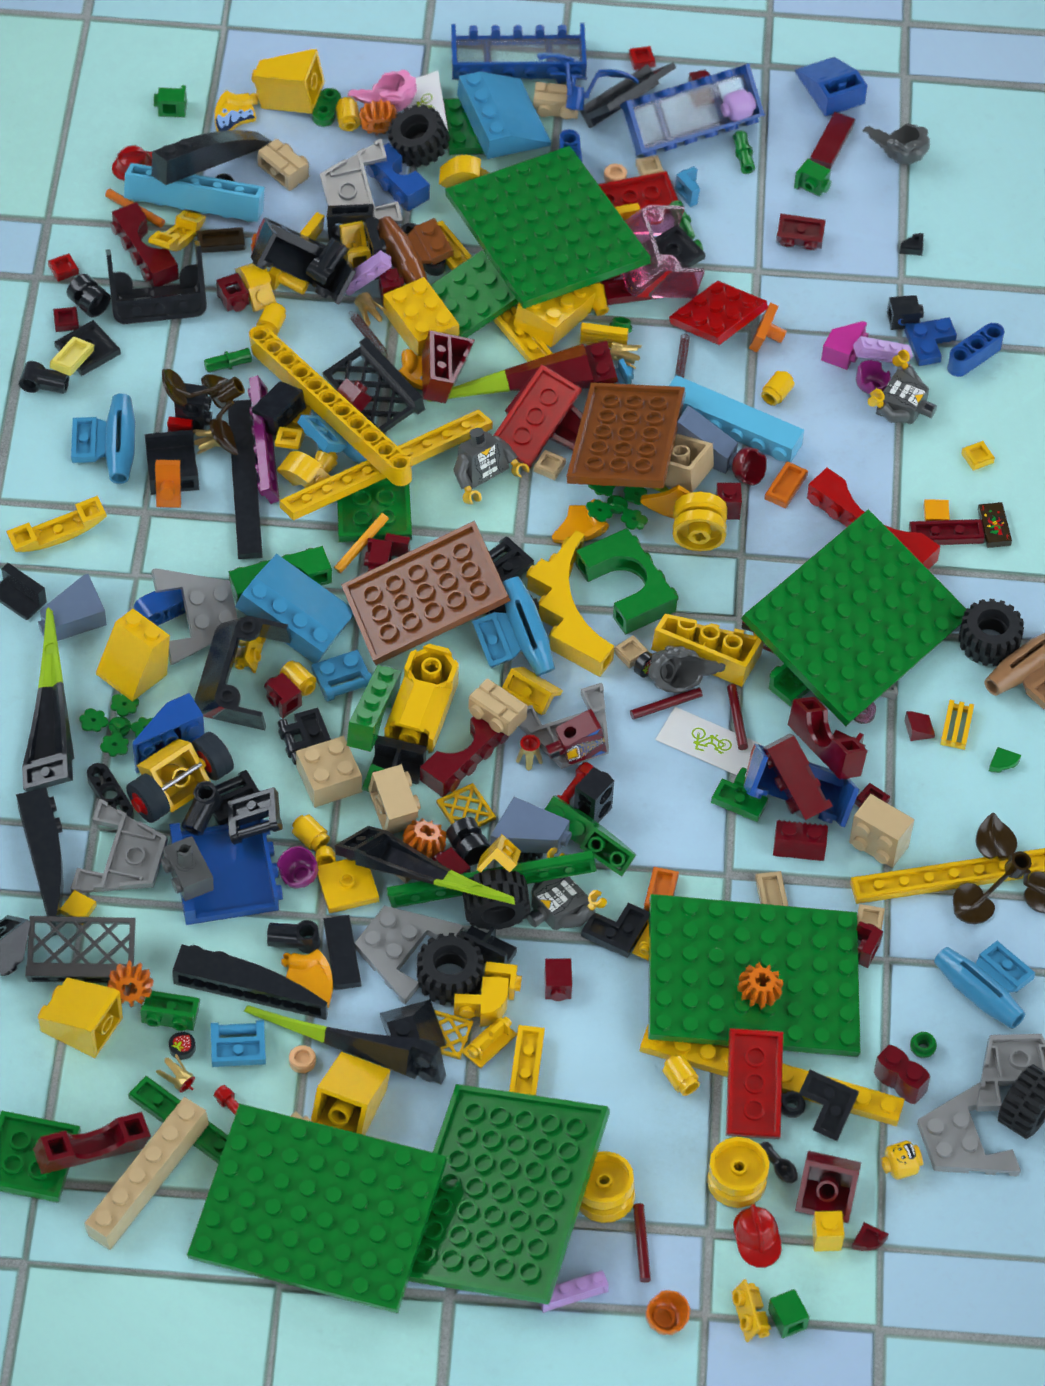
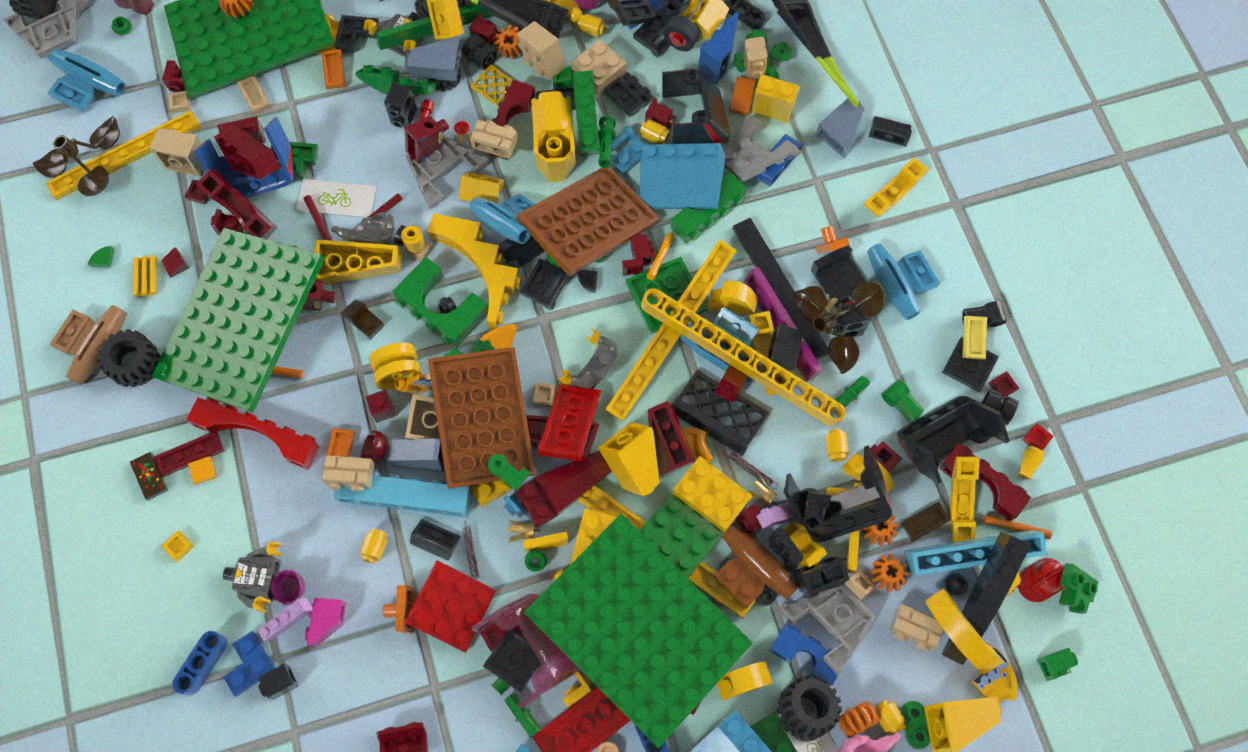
camera: 160 degrees right, 15 degrees up
none -> tan brick [322,455,374,492]
none -> dark brown slope [340,299,385,340]
none -> yellow brick [401,226,425,253]
none -> black slope [410,519,461,561]
none -> black plate [438,297,457,314]
none -> green leg [487,454,531,492]
none -> green pin [598,116,616,168]
none -> yellow slope [598,422,660,496]
none -> orange tile [729,76,756,116]
none -> tan brick [743,37,768,79]
none -> tan plate [845,570,876,600]
none -> orange gear [870,554,910,593]
none -> green piece [881,380,925,423]
none -> yellow slope [925,588,1003,675]
none -> yellow cone [1018,446,1045,480]
none -> green plate [1059,563,1098,614]

